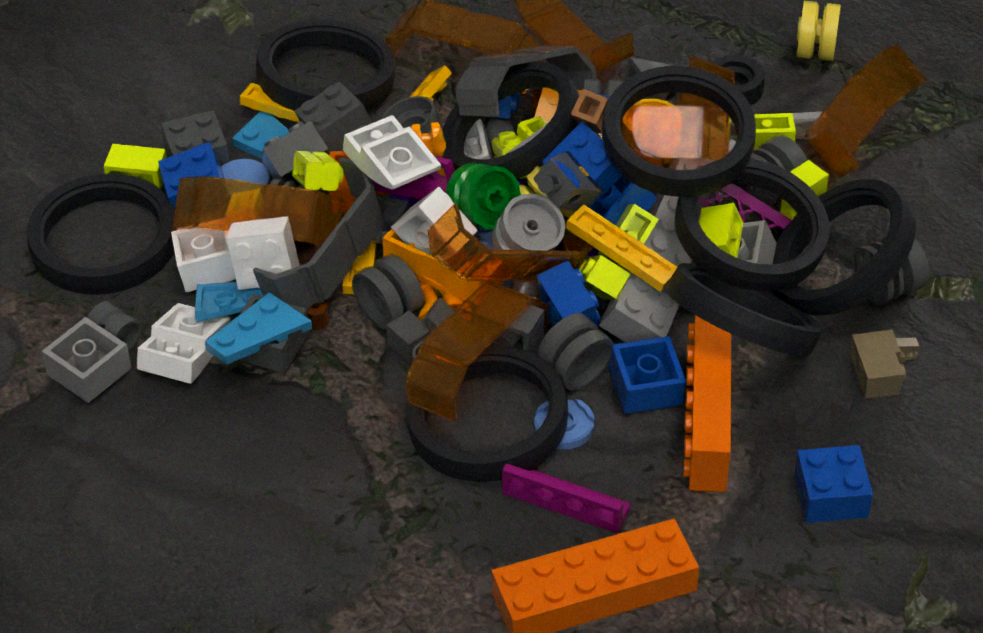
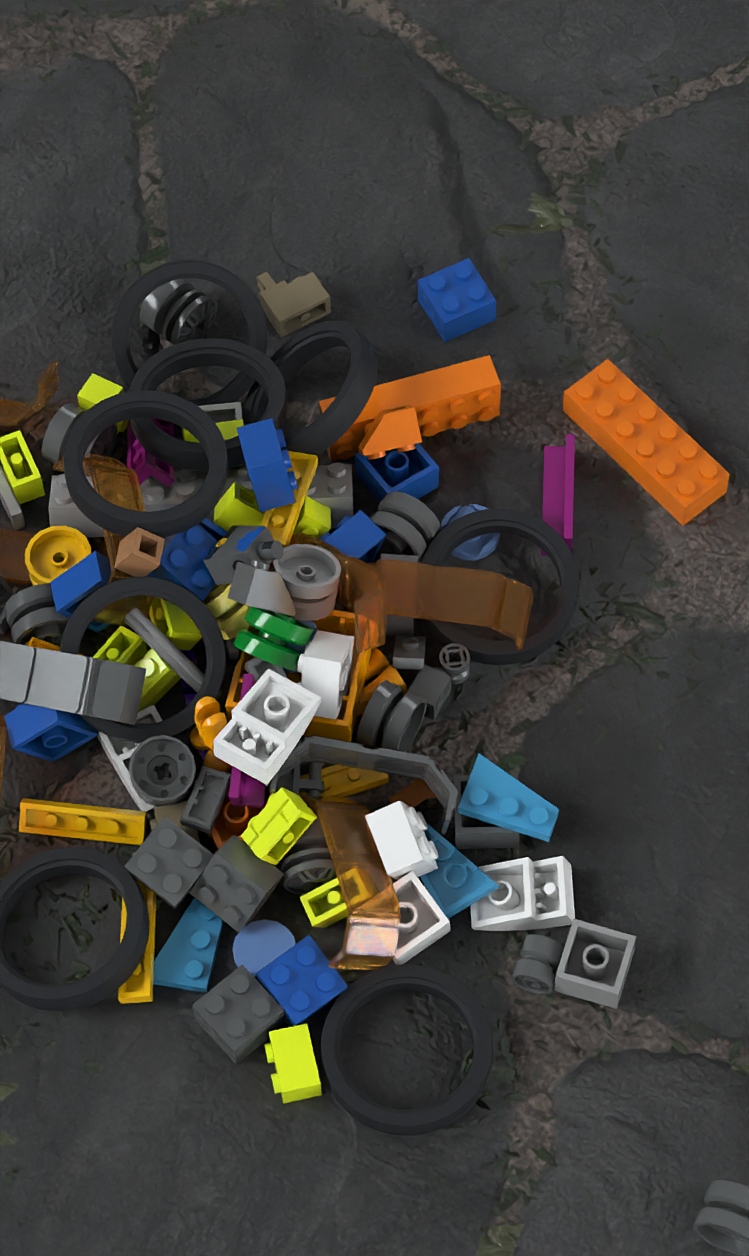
camera: 110 degrees left, 15 degrees up
none -> dark grey slope [227,559,296,616]
none -> blue brick [237,418,298,512]
none -> orange slope [358,405,422,459]

